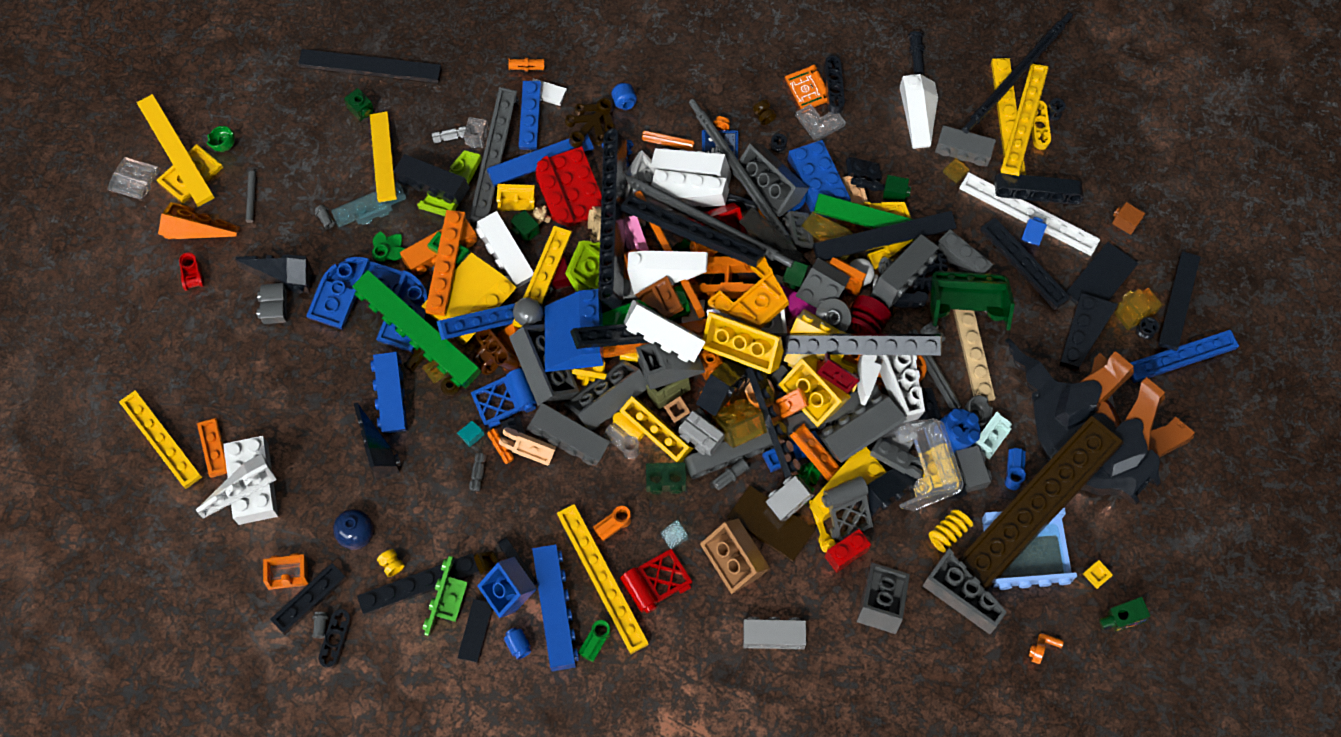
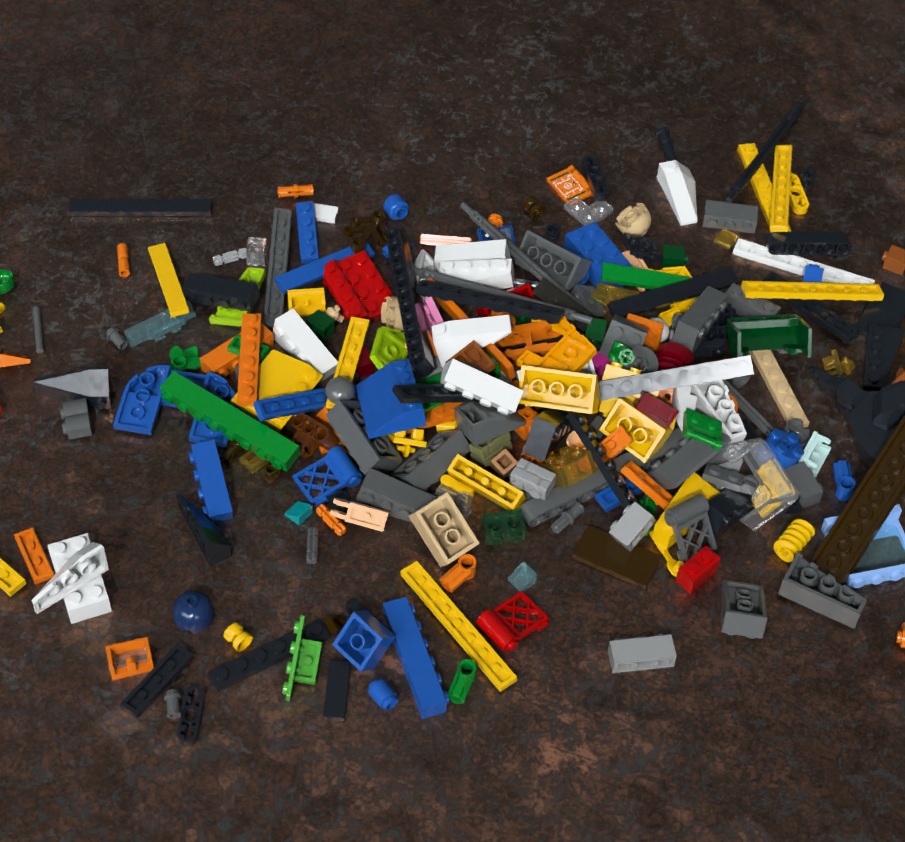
camera: 10 degrees left, 15 degrees down
dark green brick [344,88,374,121] -> none
medium nougat slope [700,518,770,594] -> none
none -> orange piece [117,243,130,277]
none -> tan brick [409,492,480,567]
none -> green piece [608,341,635,366]
none -> tan cylinder [615,203,651,236]
none -> green plate [682,408,723,451]
none -> yellow plate [741,281,884,301]
none -> clear yellow hips [822,349,855,377]

